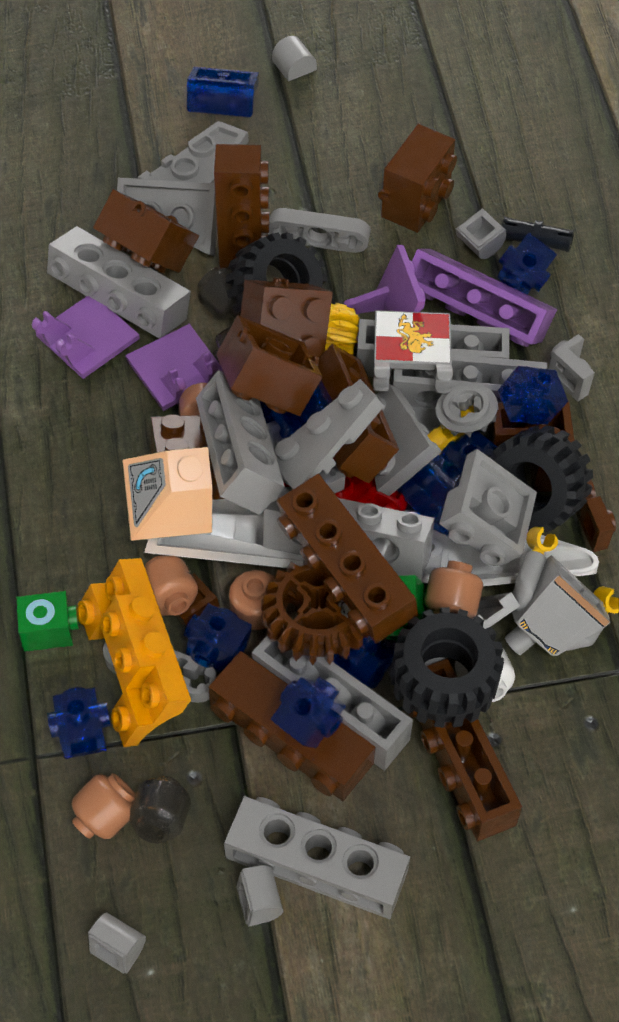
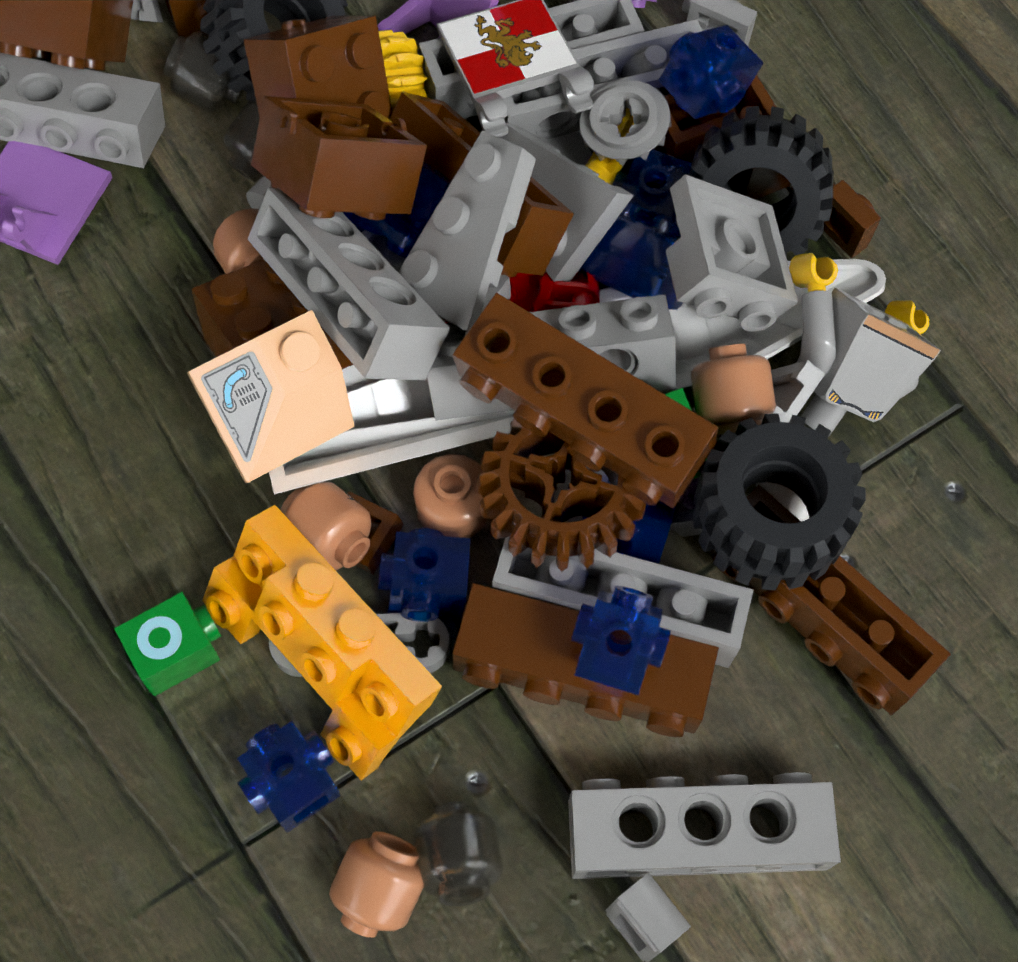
camera: 25 degrees left, 10 degrees up
medium lavender plate [126,324,222,411] -> none

